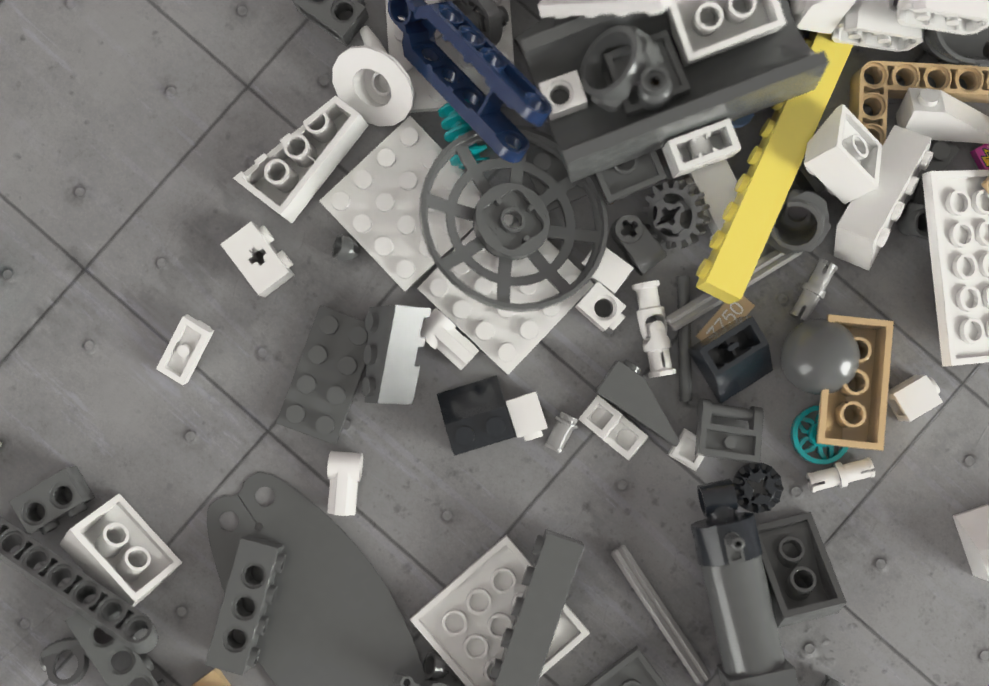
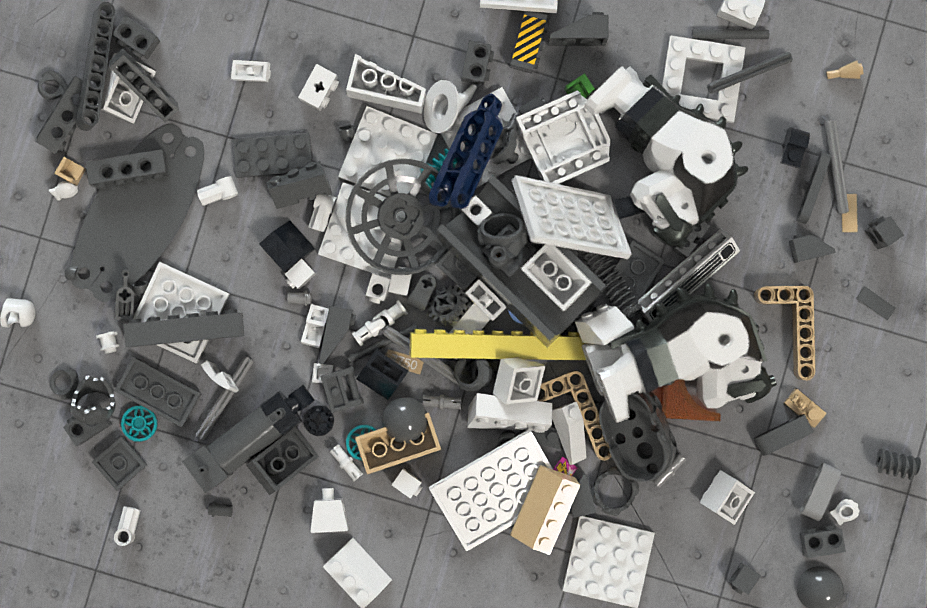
camera: 65 degrees right, 0 degrees up
none -> dark grey brick [109,49,179,122]
none -> white slope [201,361,239,392]
none -> white torso [311,488,349,533]

